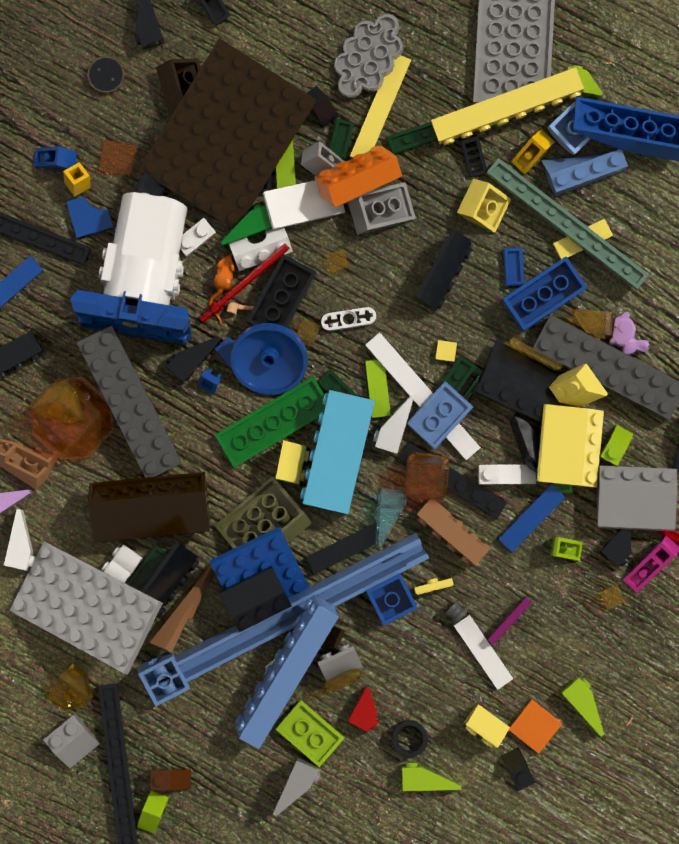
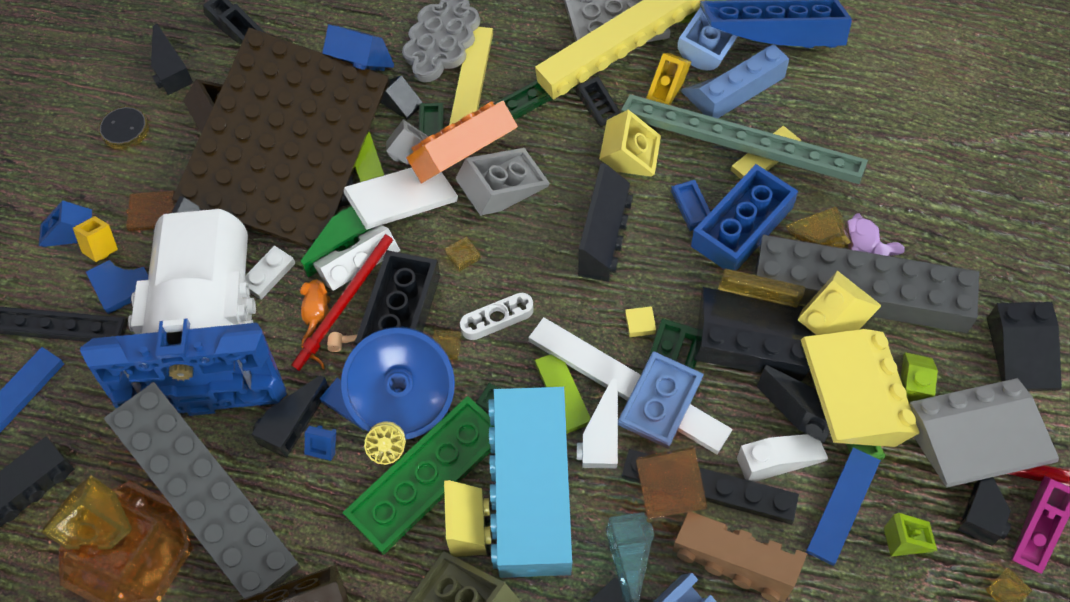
camera: 15 degrees left, 25 degrees down
none -> blue slope [322,24,394,71]
none -> light yellow wheel [364,421,406,465]

